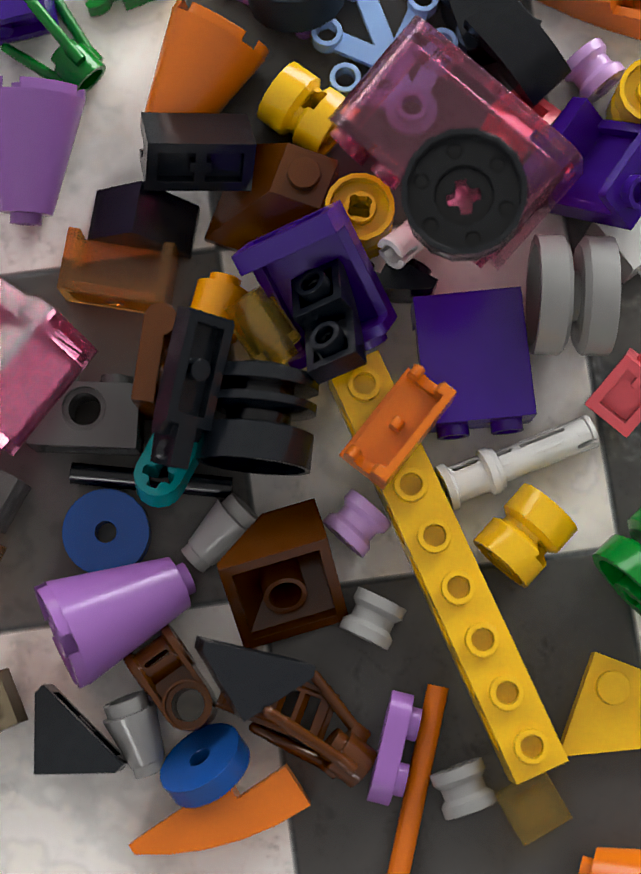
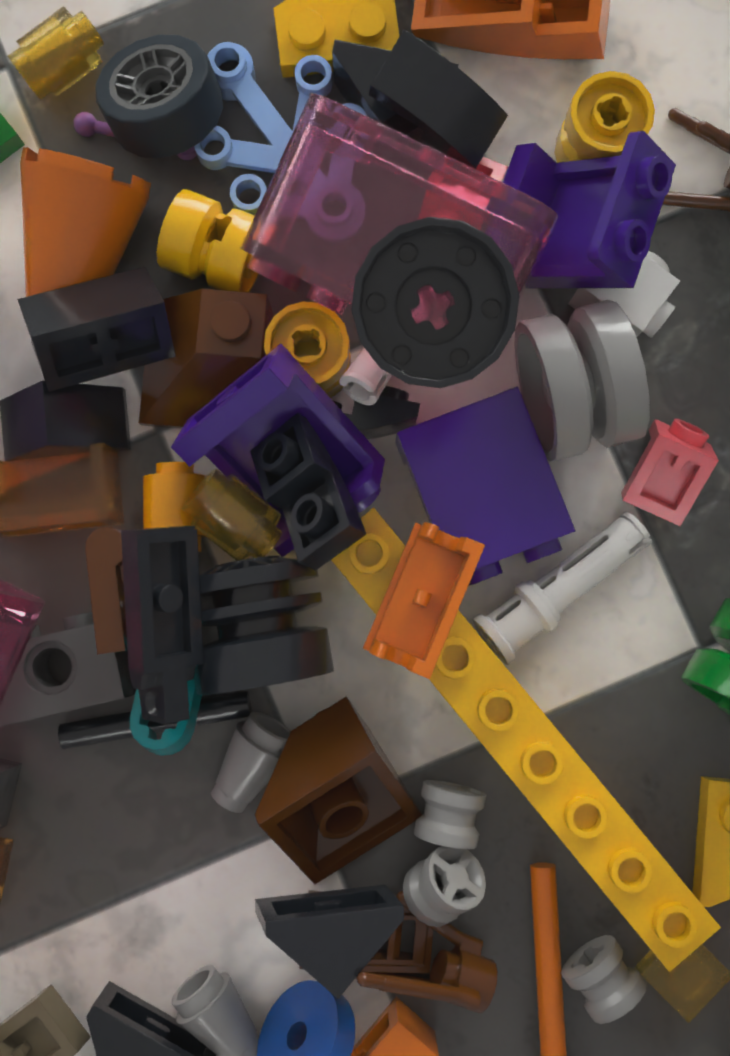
camera: 15 degrees left, 5 degrees up
medium lavender cone [34,557,196,689] -> none
blue piece [62,489,152,573] -> none
reddish brown piece [123,624,218,731] -> none
lavender wheel [322,489,392,558] -> none
medium lavender plate [366,690,422,806] -> none
yellow wheel [473,483,578,588] -> none
lavender wheel [564,38,626,104] -> none
none -> light grey wheel [403,846,486,927]

